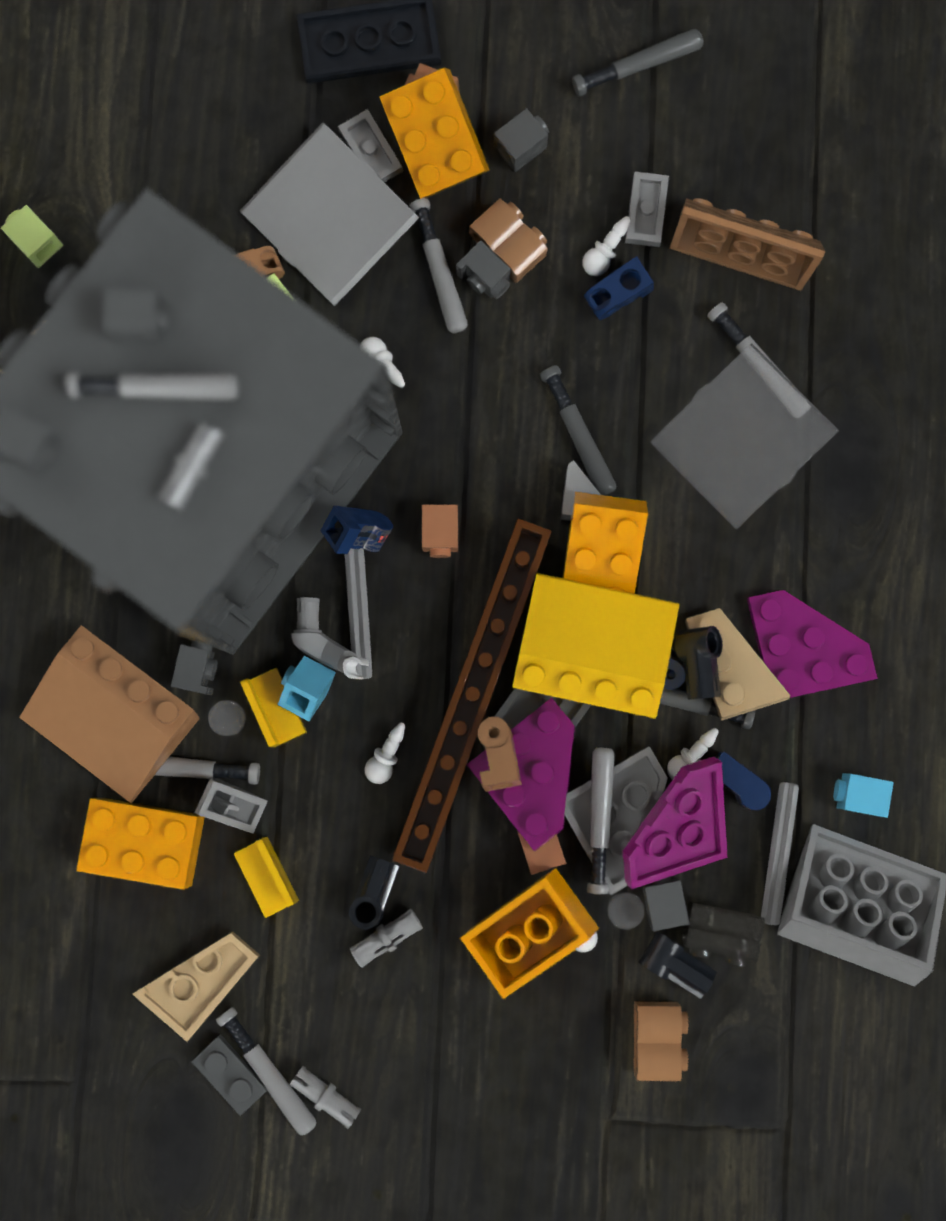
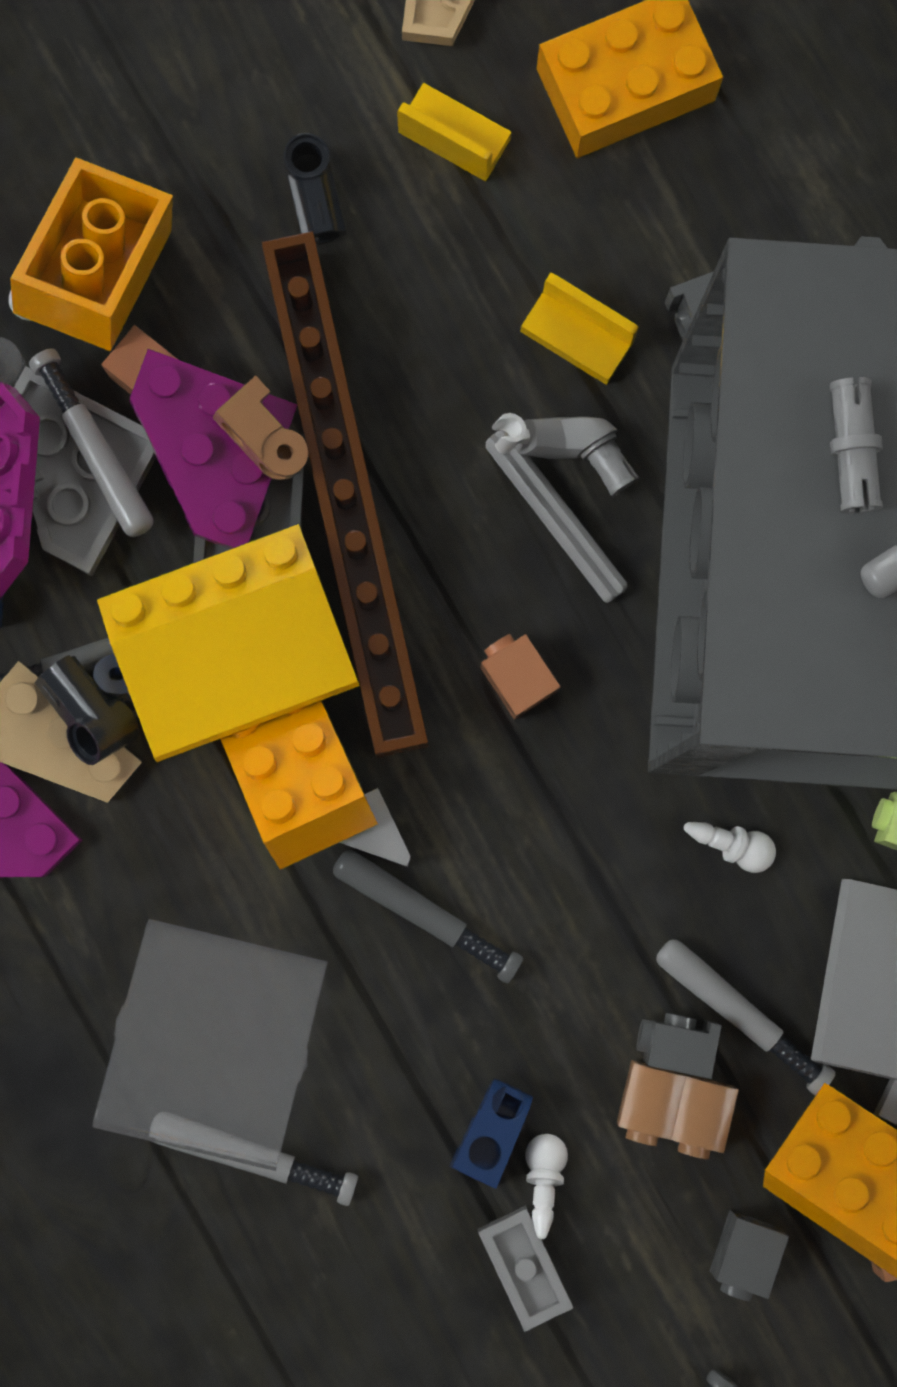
camera: 140 degrees right, 0 degrees up
medium nougat slope [19,625,200,804] -> none
light grey piece [155,756,260,784] -> none
light grey slope [195,778,268,834] -> none
clear tile [208,700,246,736] -> none
medium azure brick [278,656,336,721] -> none
dark blue leg [320,506,393,554] -> none
light grey pin [350,909,423,968] -> none
white bar [365,722,405,784] -> none
white bar [667,728,718,780] -> none
medium nougat slope [669,198,825,291] -> none

